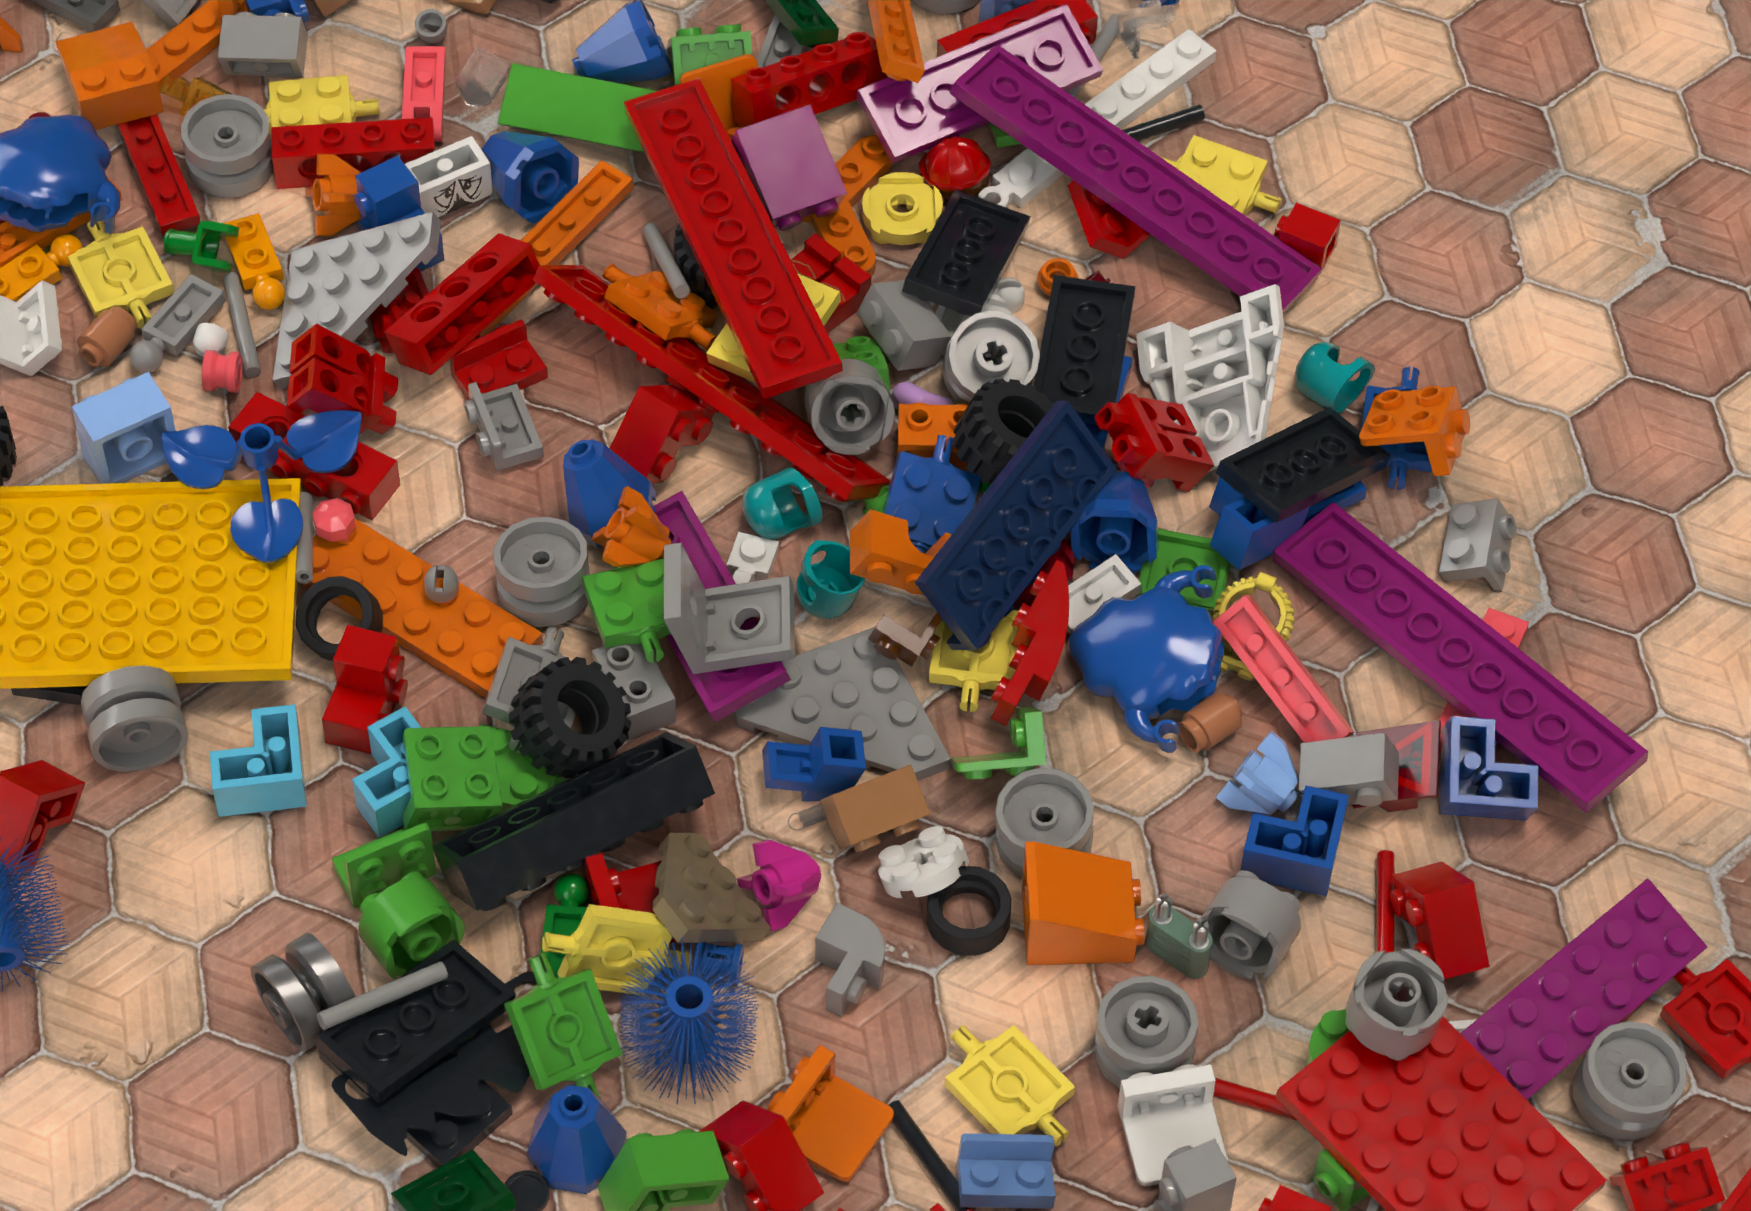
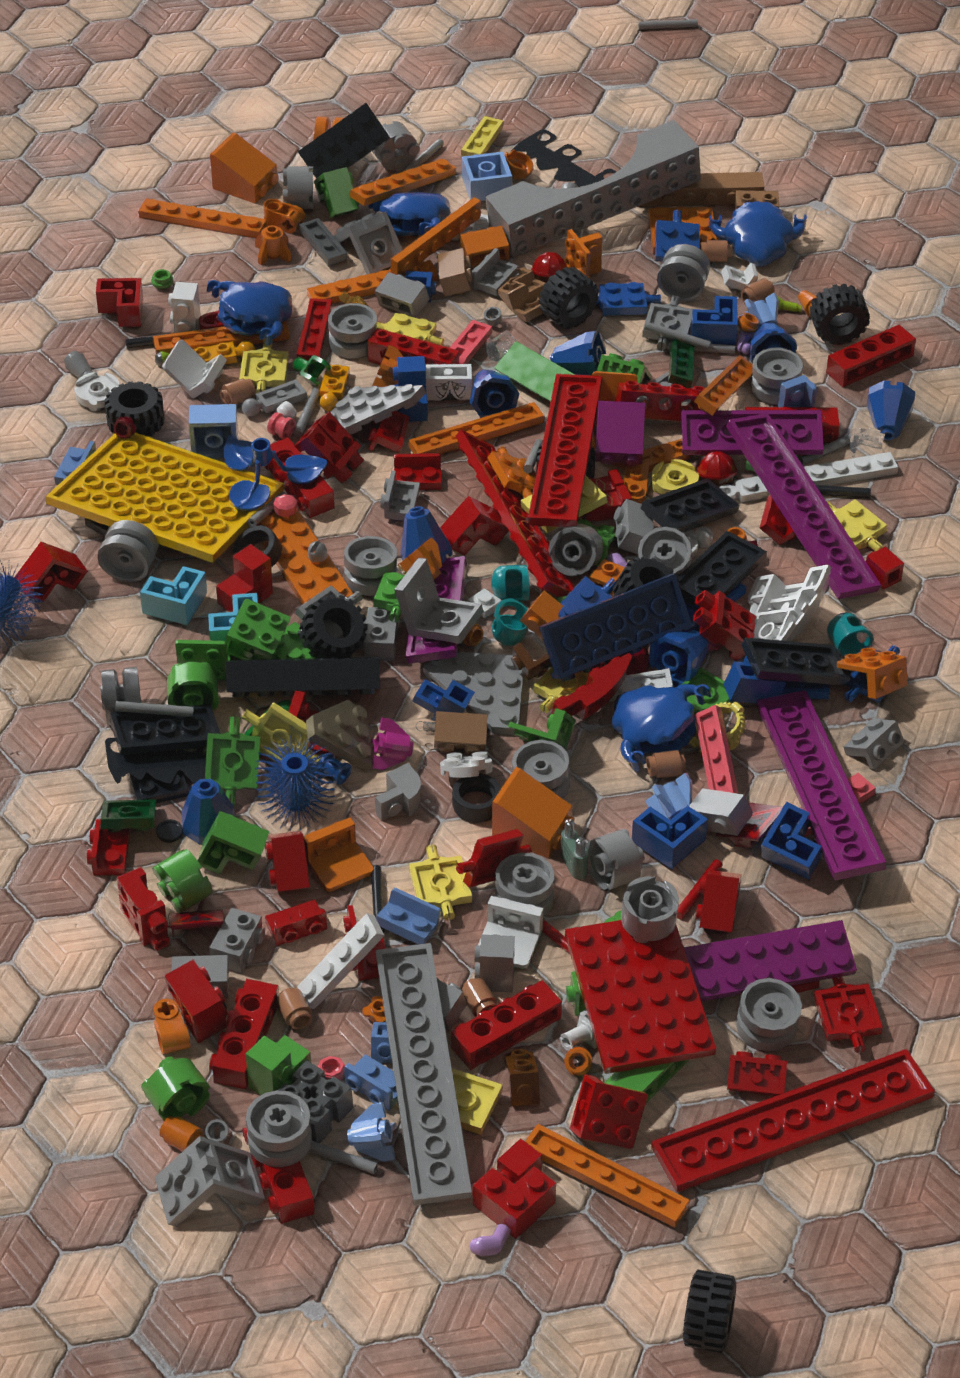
camera: 30 degrees right, 10 degrees down
orange slope [55,21,164,130] -> none
red brick [385,233,540,375] -> none
none -> red plate [456,829,532,888]

